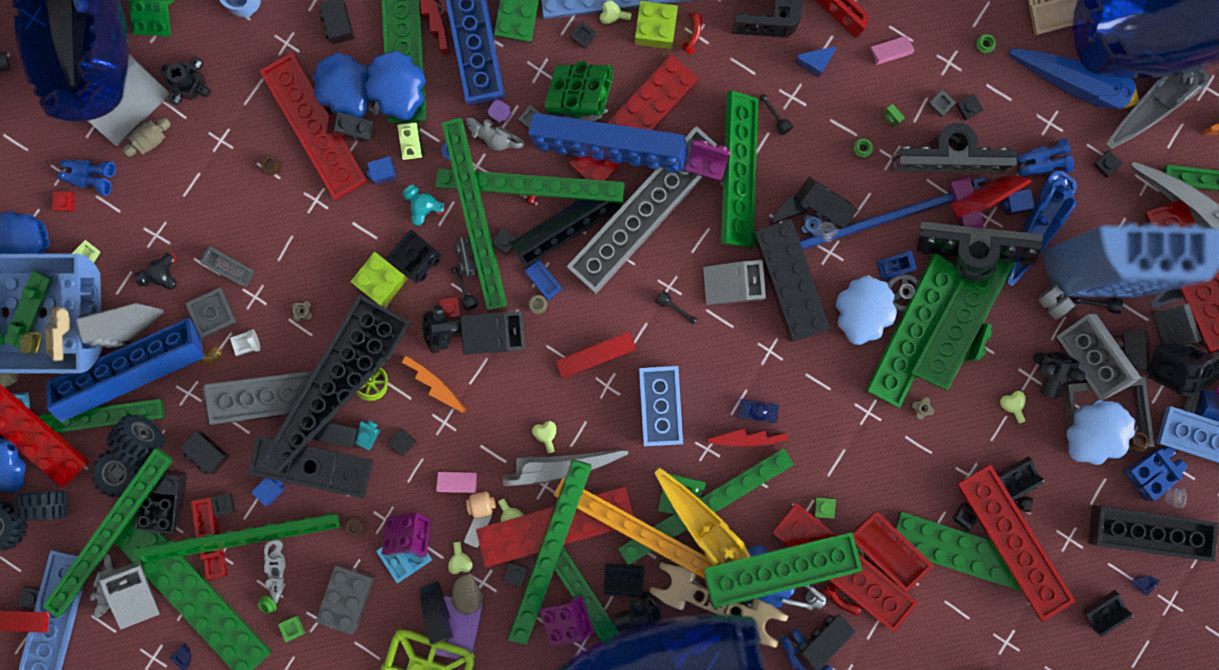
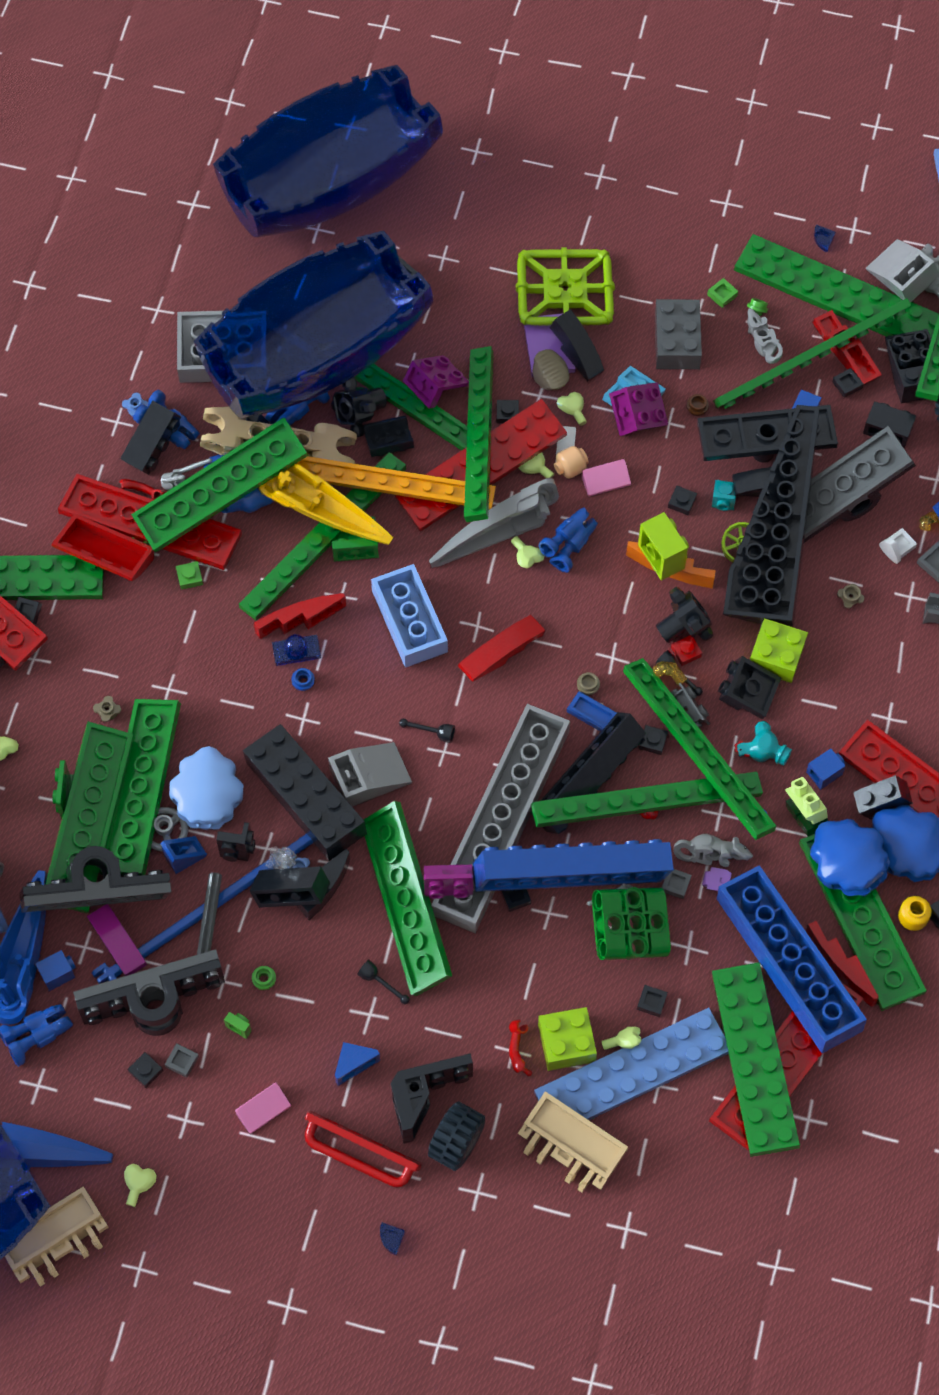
camera: 160 degrees right, 20 degrees down
black slope [460,311,526,355] -> none
red plate [569,54,699,181] -> none
red slope [951,176,1031,218] -> none
bright green plate [976,34,996,53] -> none
none -> yellowish green rock [124,1164,157,1207]
none -> dark grey axle [197,872,222,955]
none -> black bracket [216,822,256,862]
none -> clear plate [272,847,297,869]
none -> blue plate [291,668,315,691]
none -> blue piece [539,507,598,573]
none -> lime brick [638,512,689,580]
none -> clear yellow arm [653,661,687,686]
none -> yellow head [898,896,931,931]

